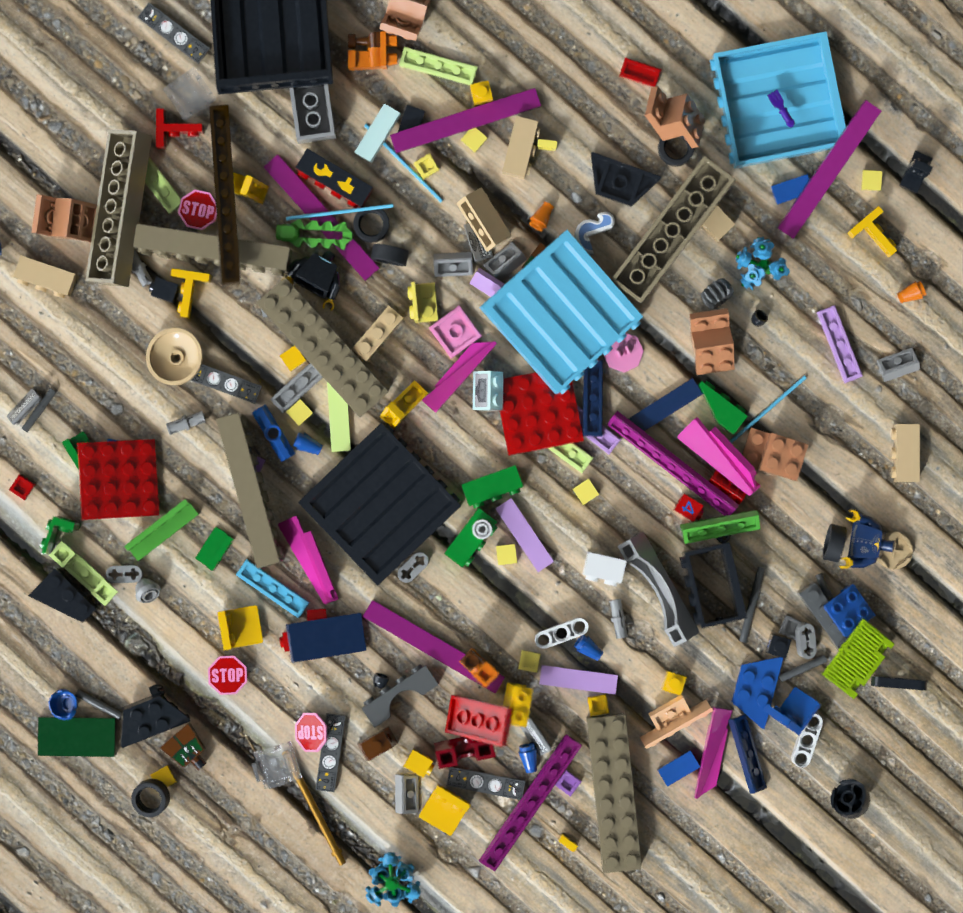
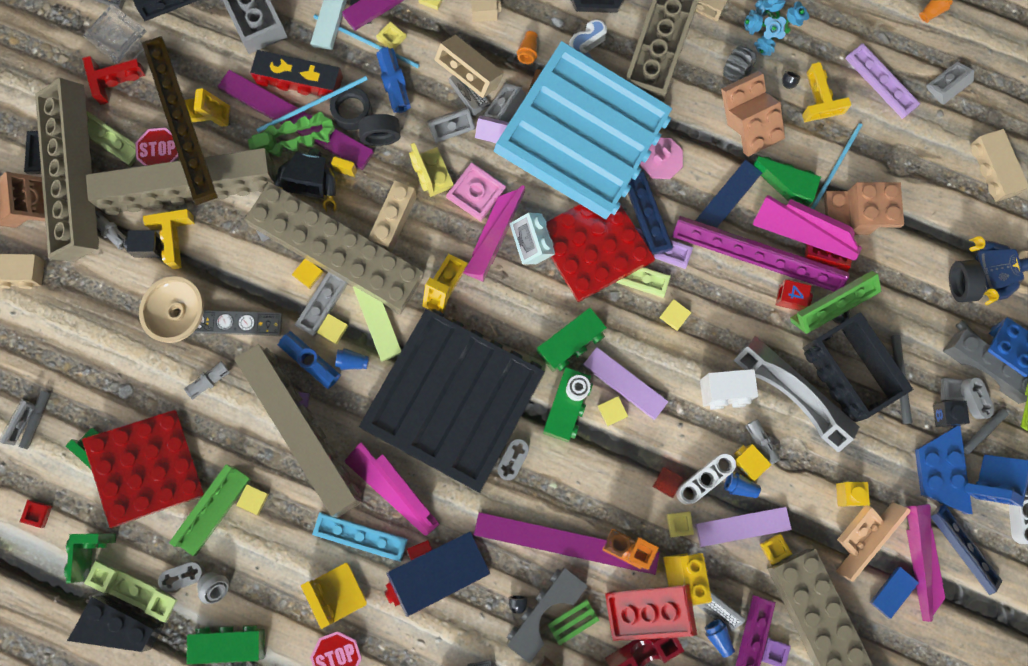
camera: 25 degrees left, 10 degrees down
green panel [196,527,235,571] -> none
none -> black tile [24,131,41,174]
none -> green brick [187,625,265,664]
none -> light yellow tile [236,485,269,515]
none -> yellow tile [331,156,357,178]
none -> blue piece [376,47,411,114]
none -> bright green tile [547,599,600,646]
none -> clear red tile [652,467,684,498]
none -> yellow brick [734,444,772,481]
none -> yellow bracket [802,62,851,123]

